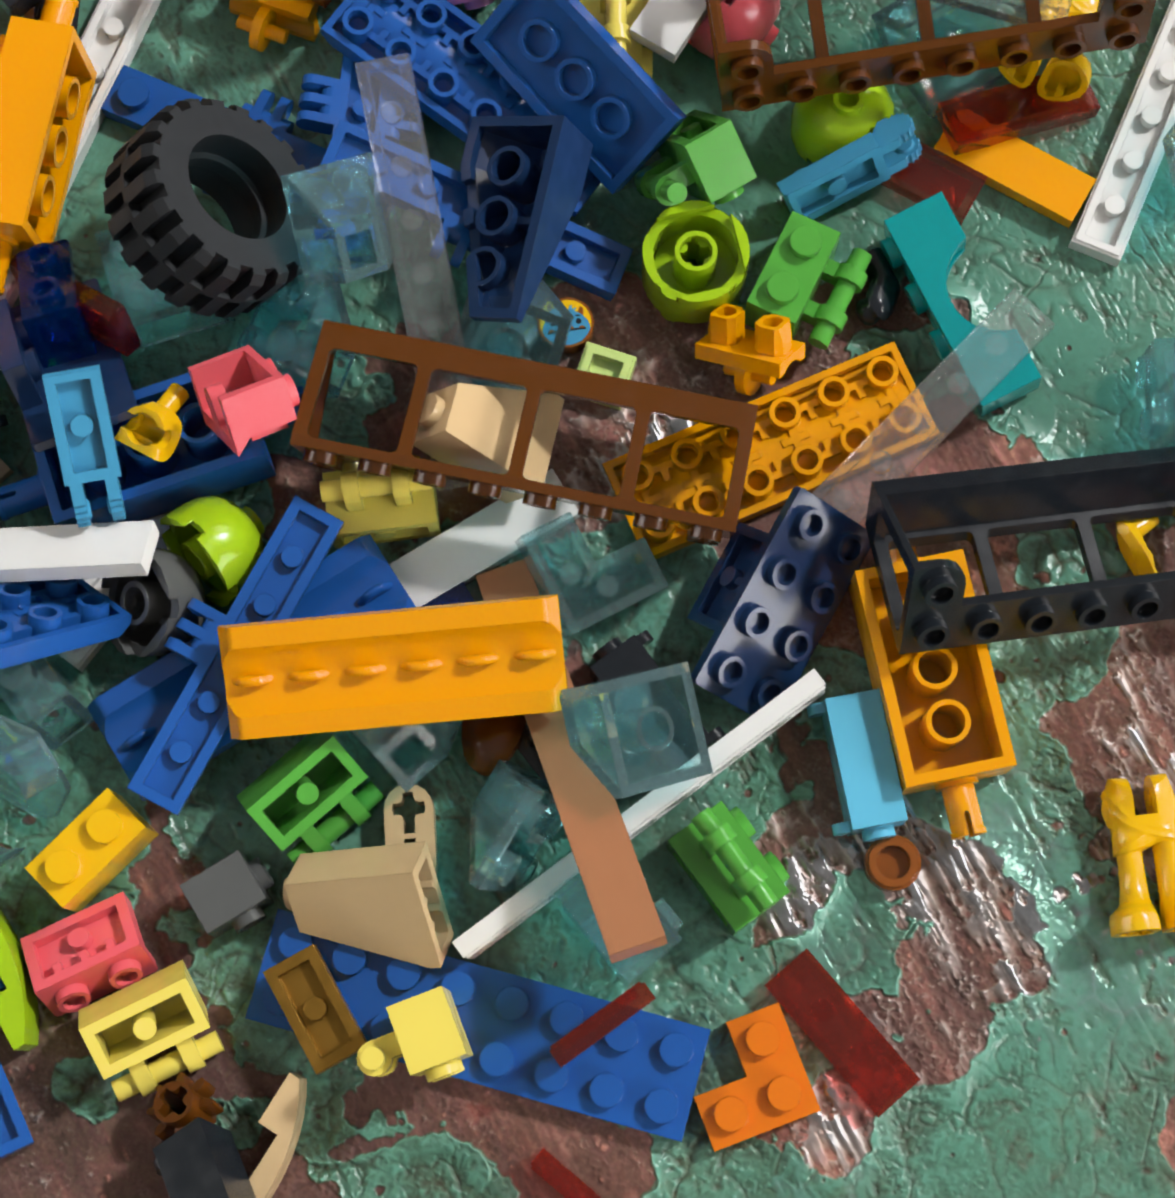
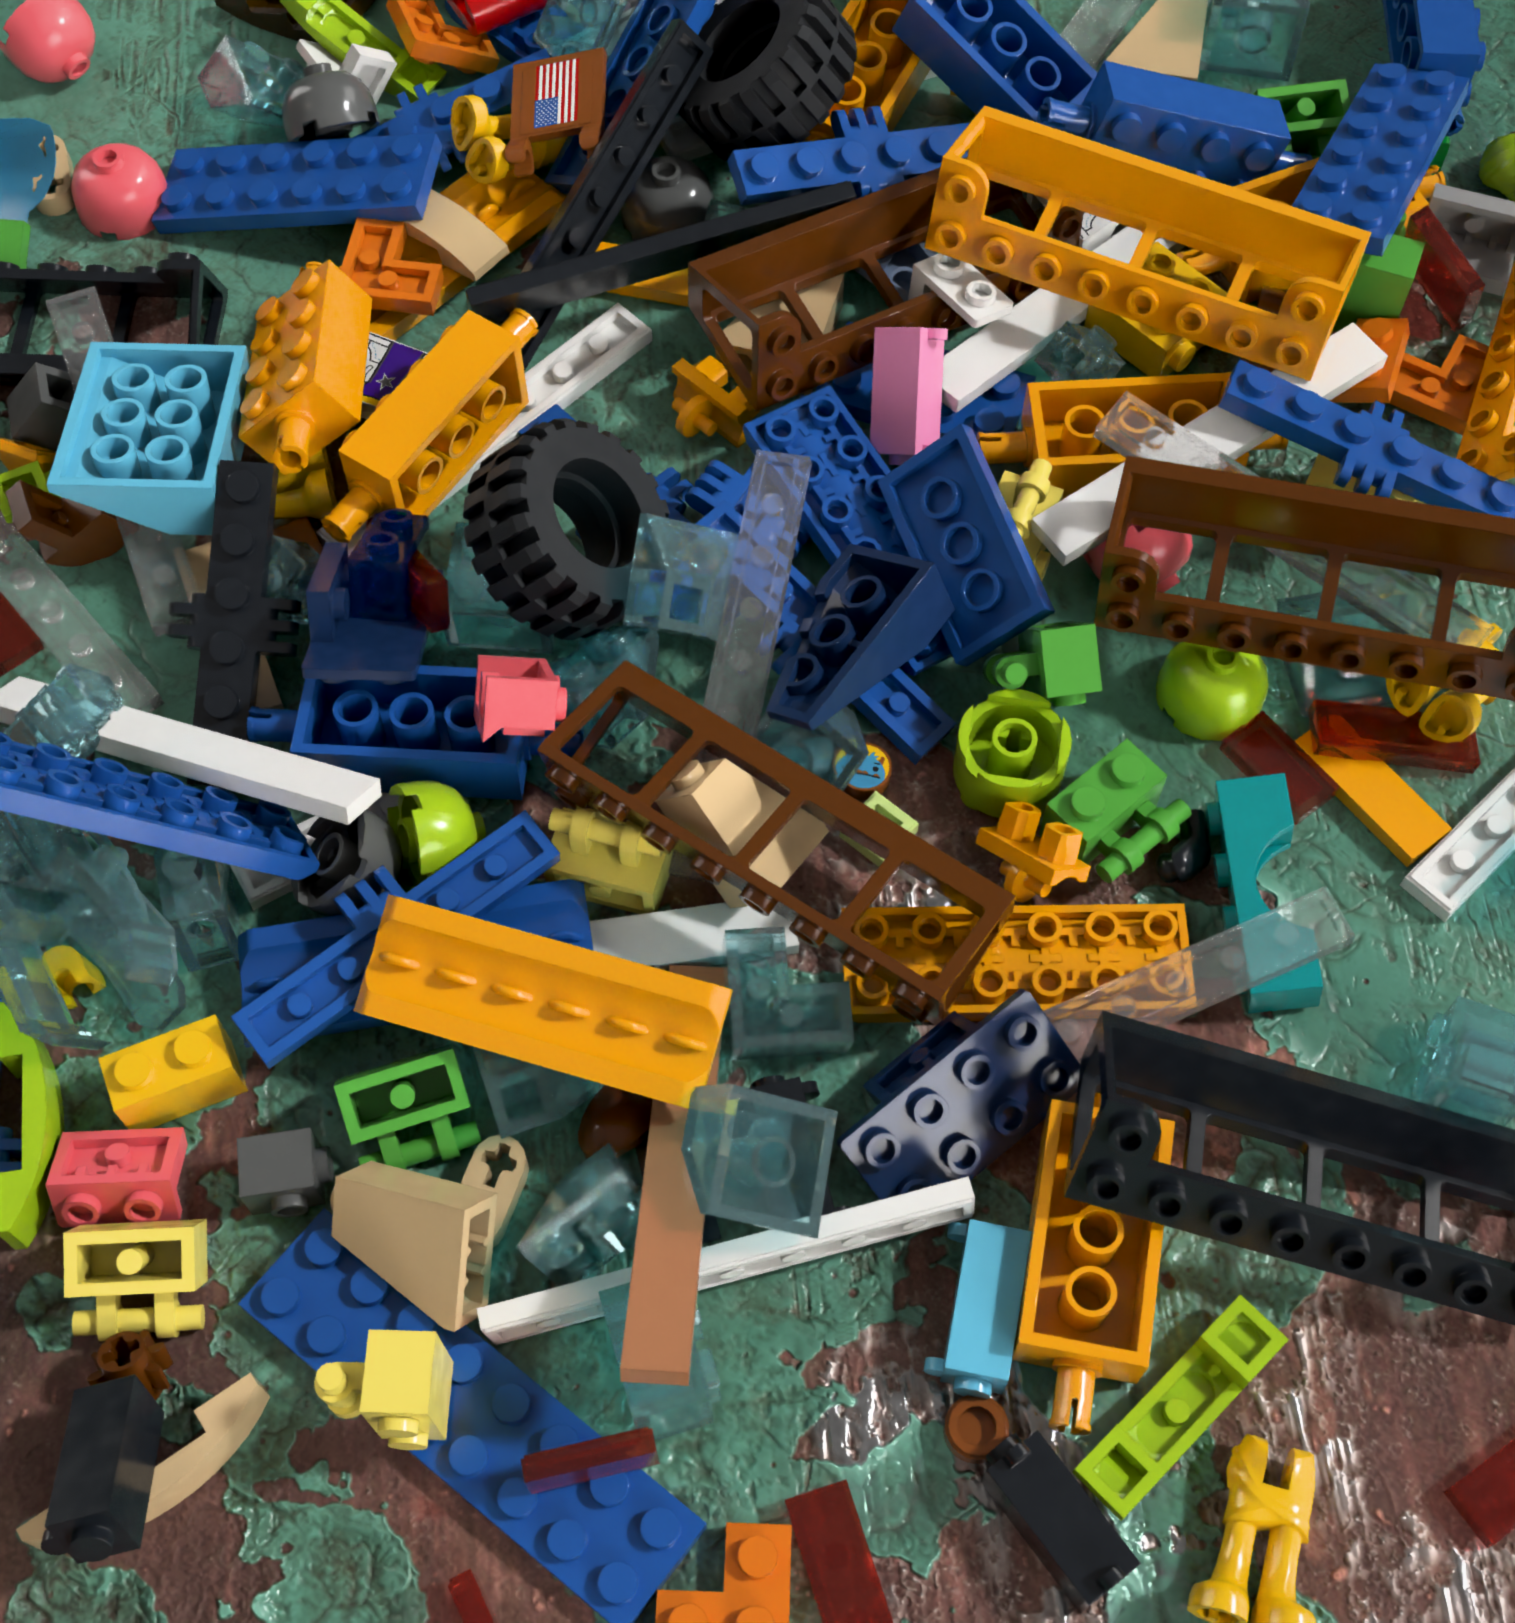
camera: 20 degrees right, 15 degrees down
dark azure hinge [42,364,126,528] -> none
yellow piece [115,383,189,462] -> none
pearl gold plate [263,944,367,1075] -> none
bright green brick [666,801,790,936] -> none
dark azure hinge [776,112,923,220] -> none
yellow bar [1116,517,1159,576] -> none
none -> black brick [981,1430,1141,1614]
none -> lime slope [1072,1294,1289,1521]

